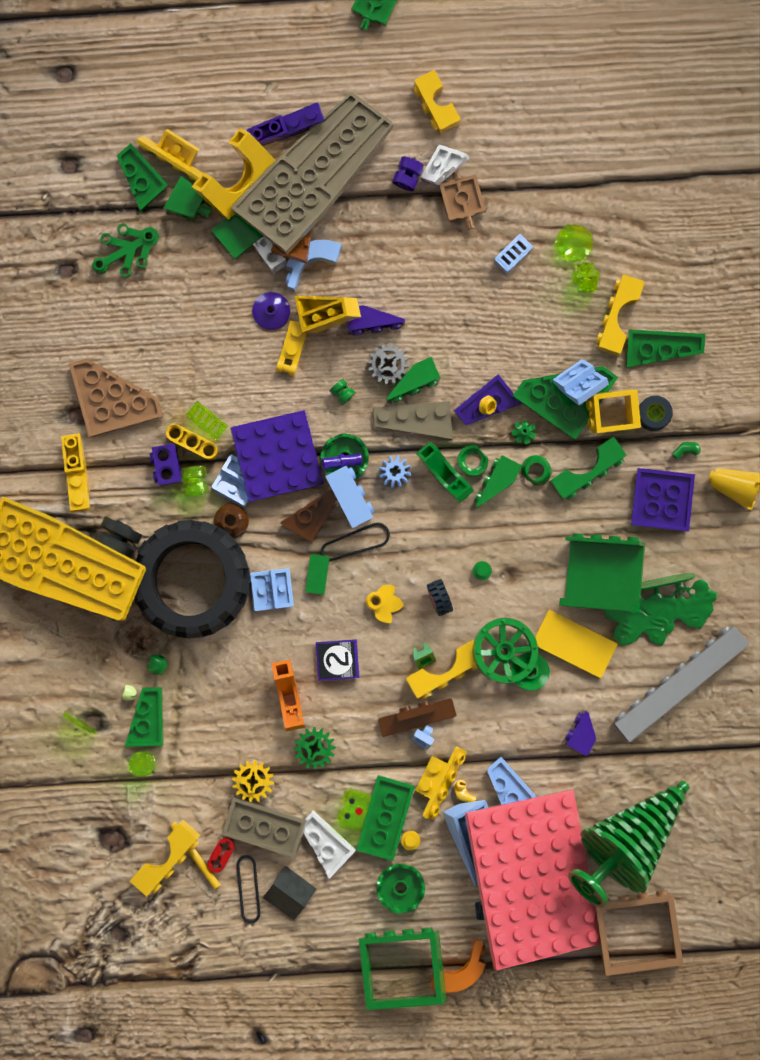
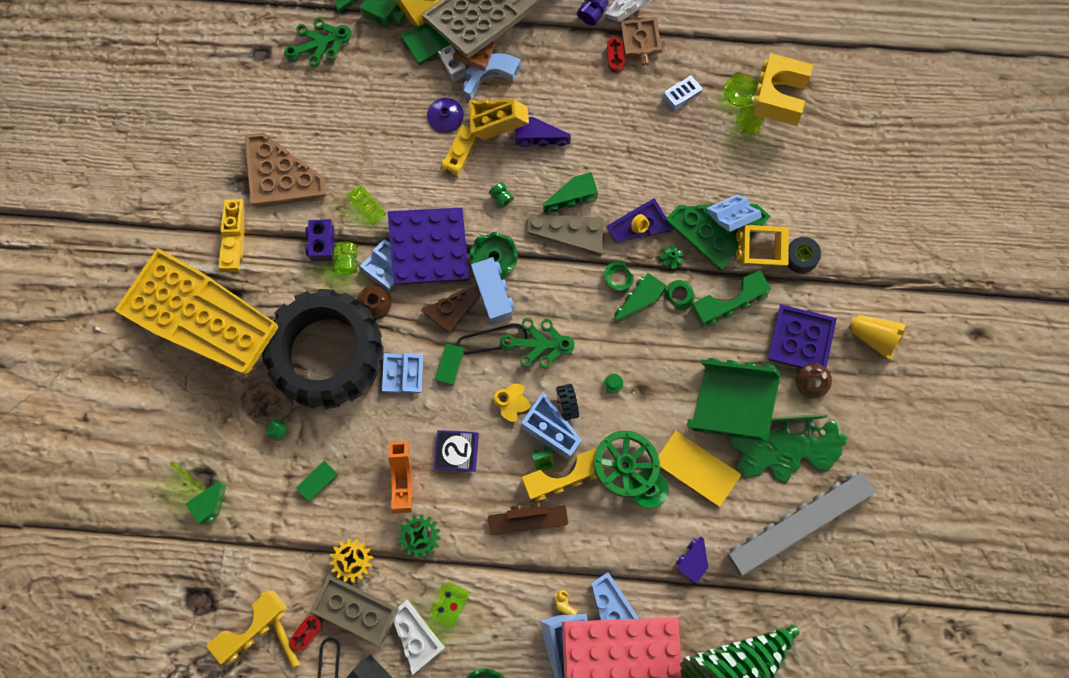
camera: 10 degrees right, 10 degrees down
pearl dark grey wheel [93,516,143,559] -> none
yellowish green hinge [122,685,137,701] -> none
green wing [124,687,164,747] -> none
clear neon green wheel [129,750,157,777] -> none
yellow beam [166,424,219,461] -> none
dark purple pin [322,453,362,470] -> none
green plate [356,775,415,861] -> none
light grey gear [368,343,409,385] -> none
light blue gear [379,455,411,488] -> none
yellow plate [401,831,420,850] -> none
light blue tile [411,725,434,750] -> none
yellow bracket [415,746,467,821] -> none
green arch [416,442,475,503] -> none
yellow arch [595,274,645,356] -> none
green wing [626,329,706,368] -> none
green arm [671,442,701,460] -> none
none -> green slope [185,481,226,525]
none -> green tile [296,460,338,502]
none -> green plant [500,318,574,369]
none -> light blue wedge [520,392,581,461]
none -> red beam [607,37,625,73]
none -> yellow arch [752,53,813,126]
none -> reddish brown piece [796,363,832,398]

